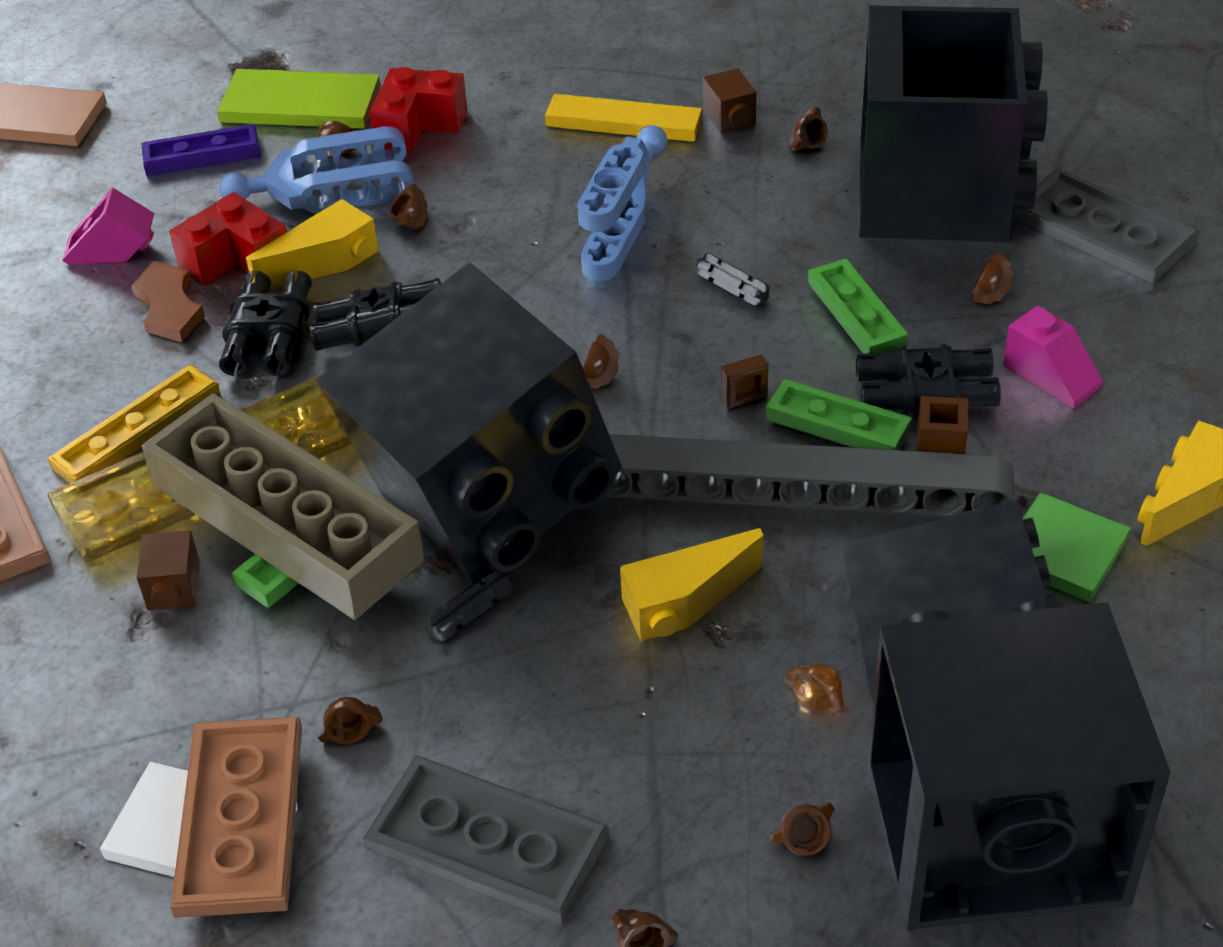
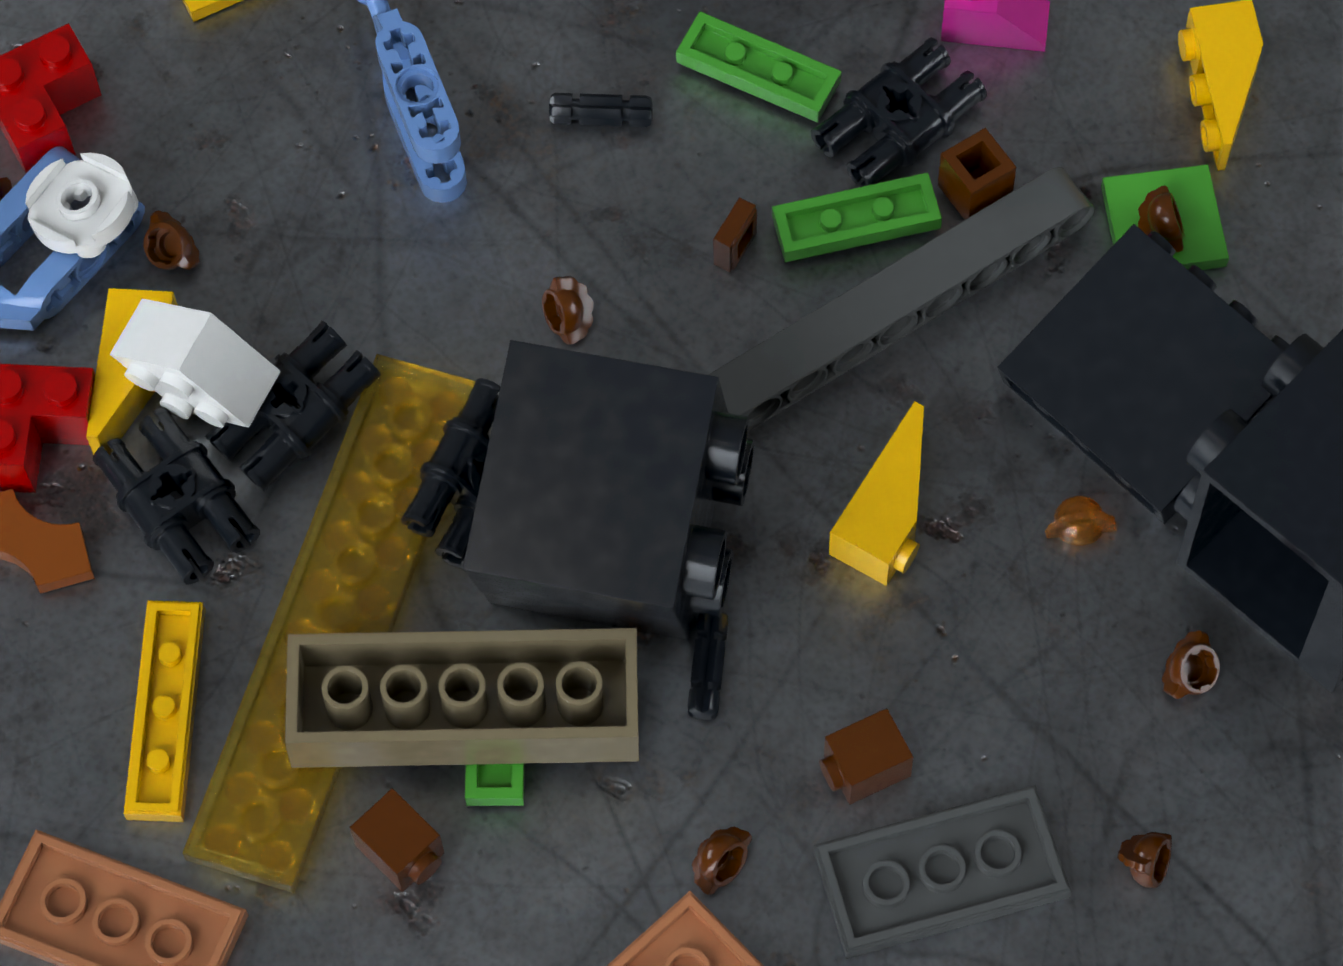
camera: 40 degrees left, 20 degrees up
none -> white plate [25,152,138,258]
none -> white brick [110,298,281,428]
none -> reddish brown brick [819,708,913,805]
none -> reddish brown piece [1138,185,1185,252]

